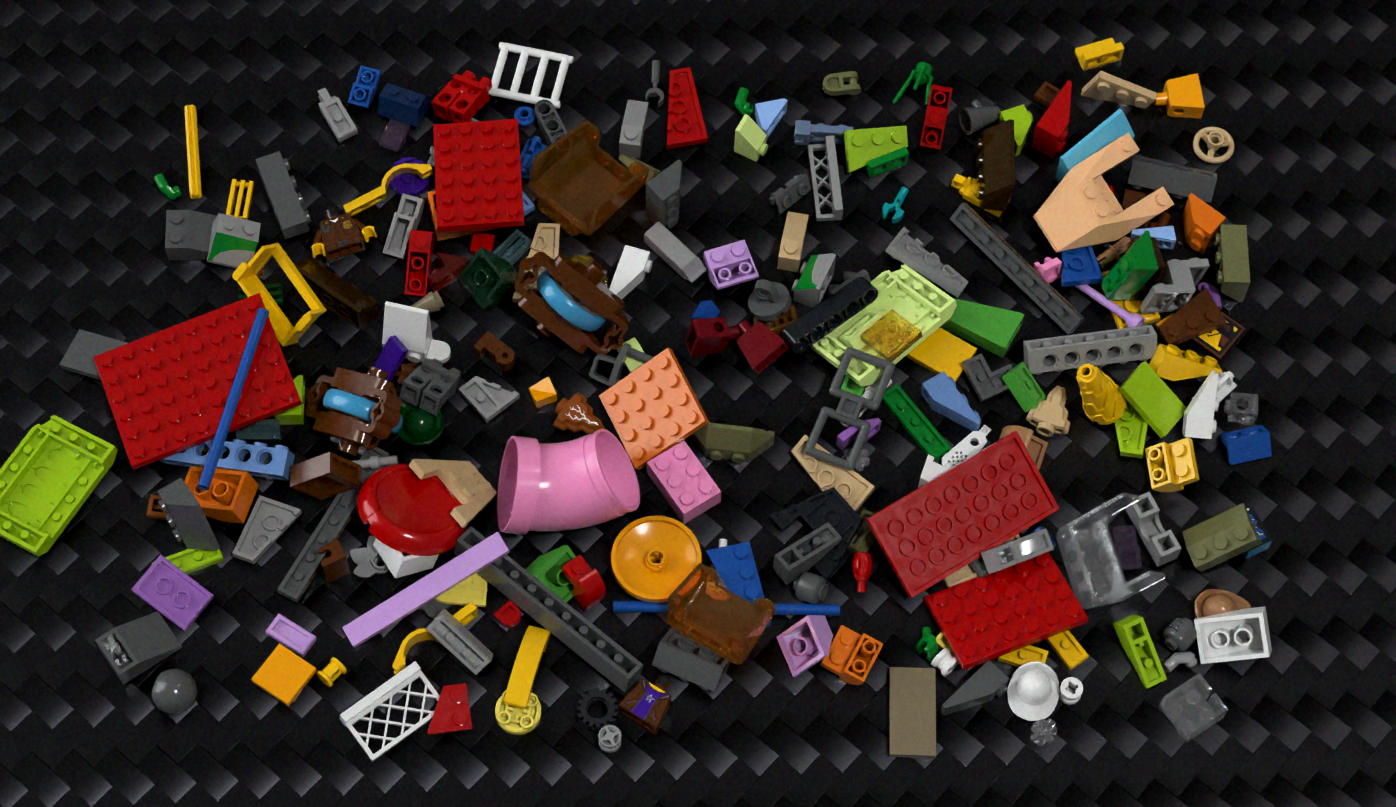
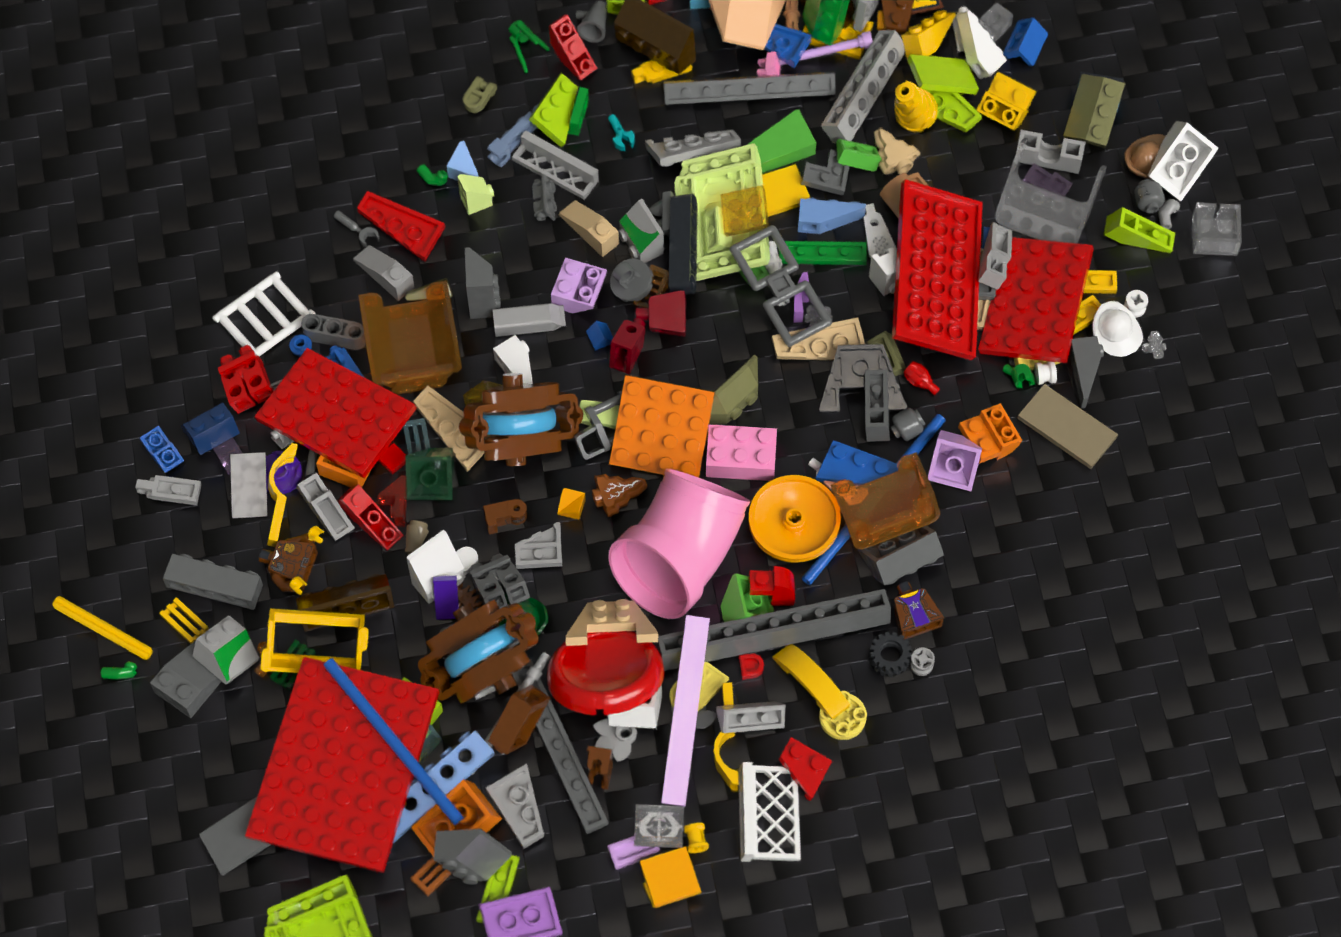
camera: 50 degrees left, 0 degrees up
none -> flat silver sticker [230,452,267,518]
none -> clear tile [634,805,684,848]

